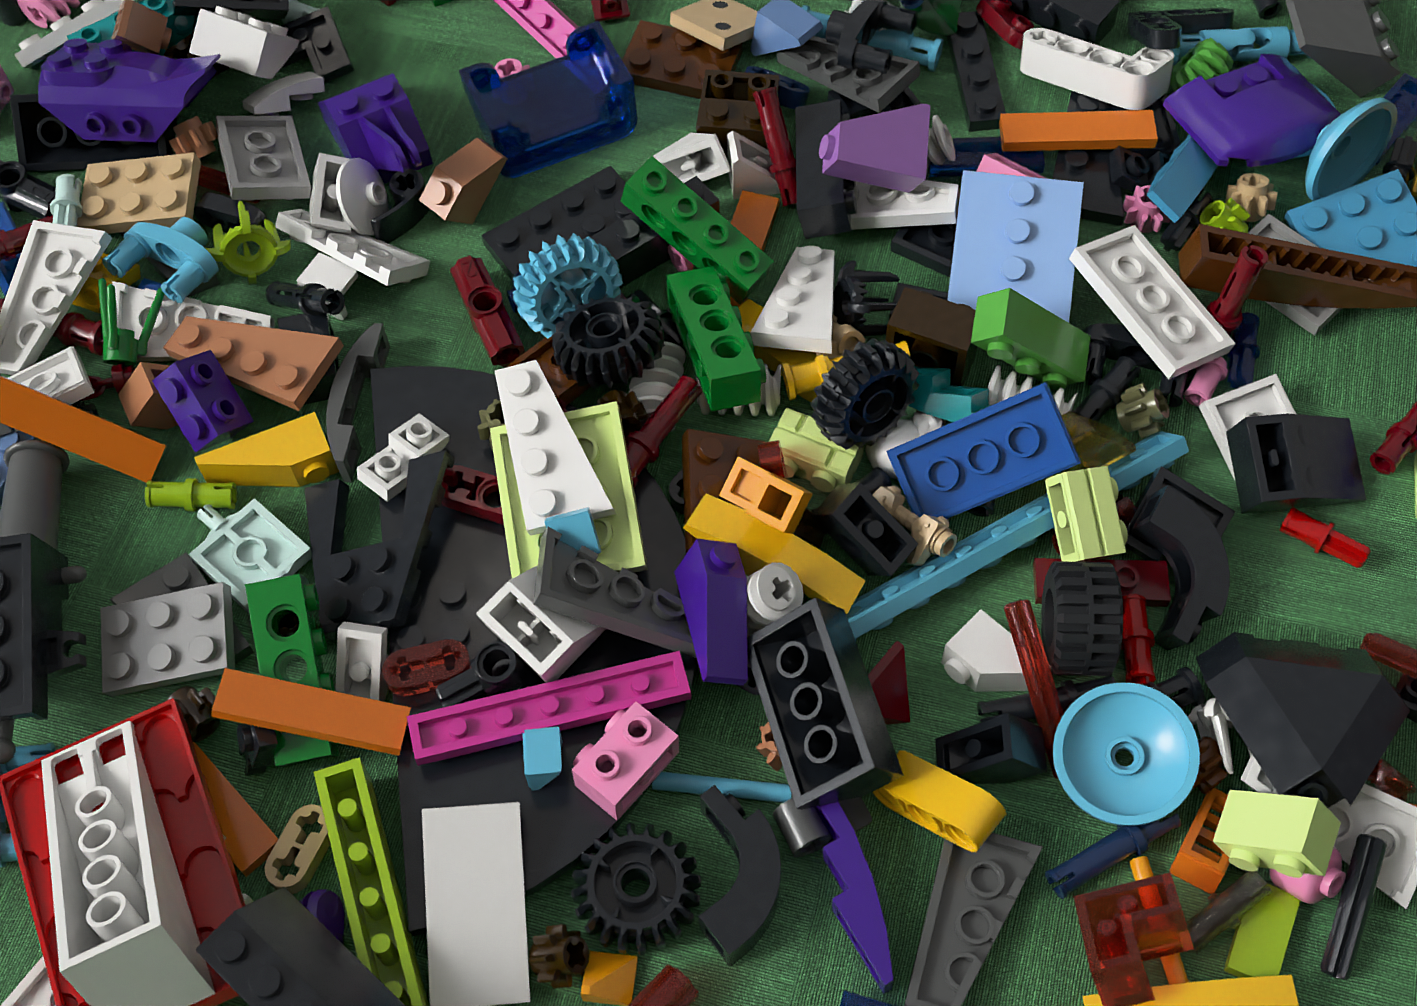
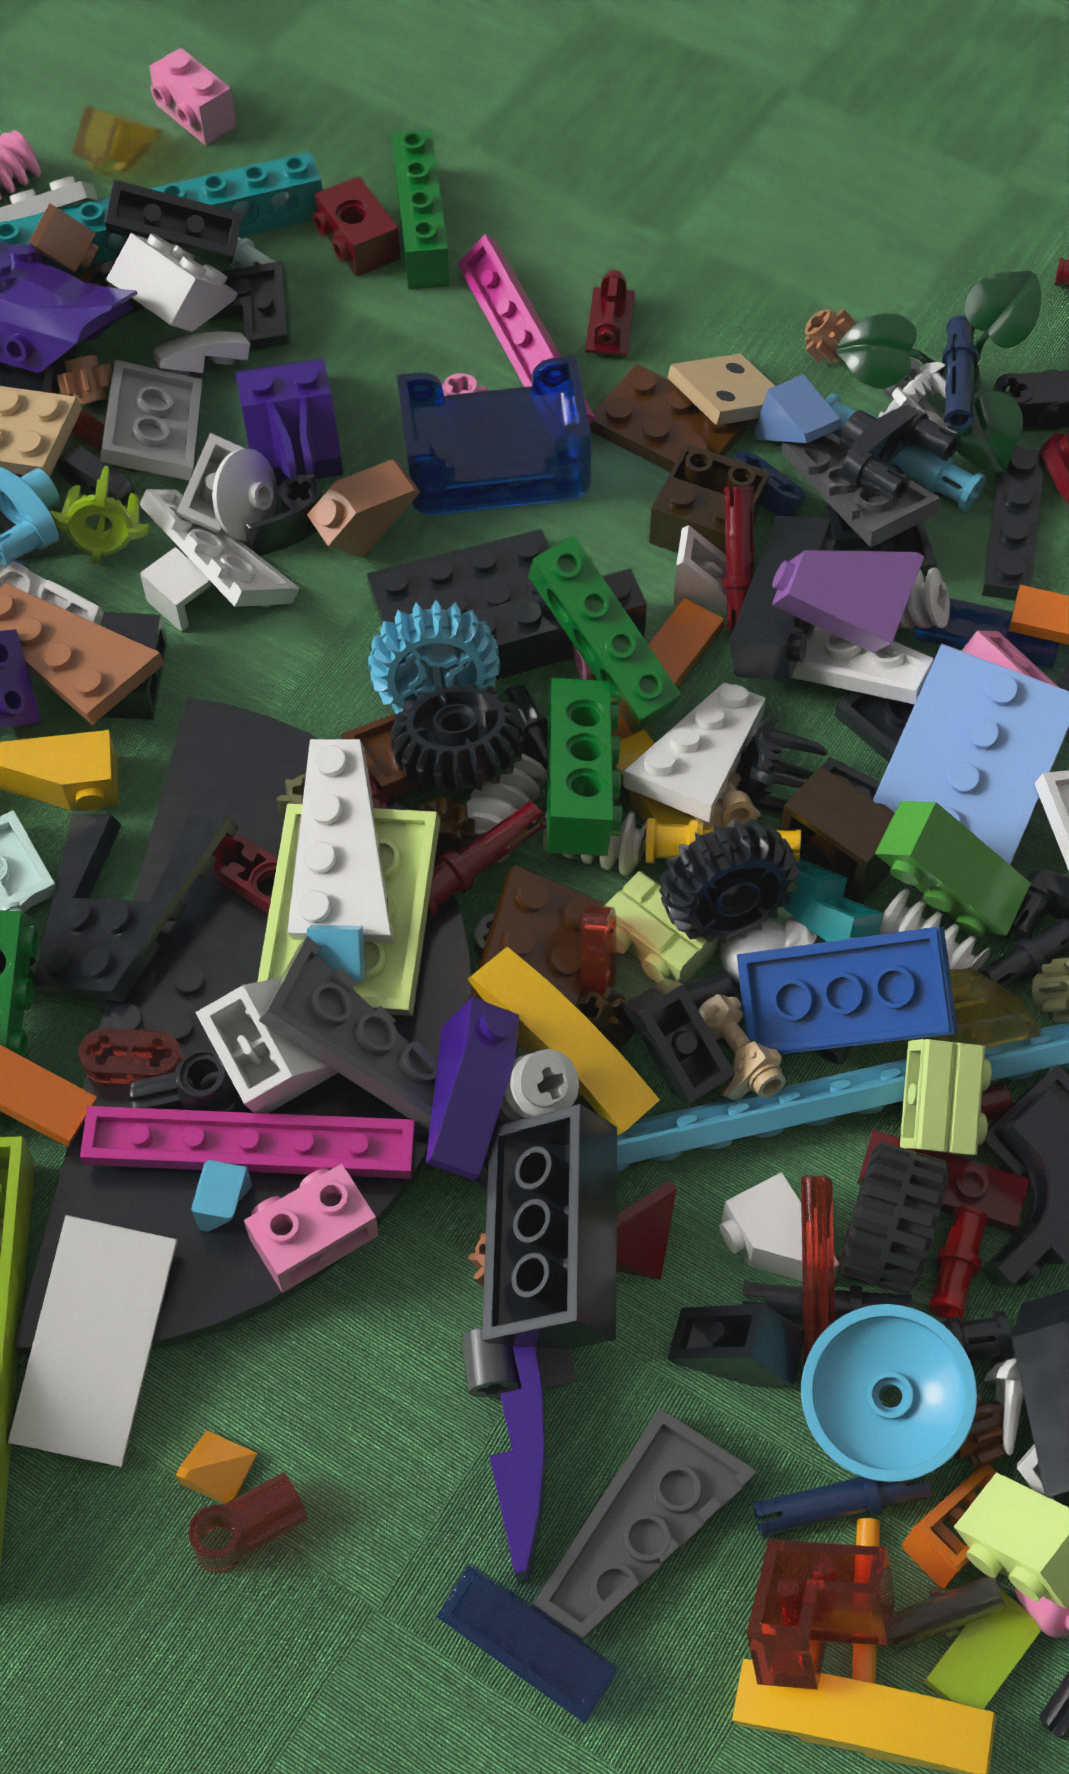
camera: 15 degrees right, 0 degrees up
black pin [266,281,345,316] -> none
dark grey slope [326,323,390,483] -> none
white slope [335,622,391,702] -> none
white slope [357,413,450,502] -> none
dark red piece [450,255,525,367] -> none
dark brown gear [529,924,589,988] -> none
black gear [571,822,701,955] -> none
white slope [648,133,731,183] -> none
medium azure bar [652,772,792,803] -> none
black arch [699,785,781,967] -> none
light orange brick [719,457,813,534] -> none
yellow beam [872,750,1006,853] -> none

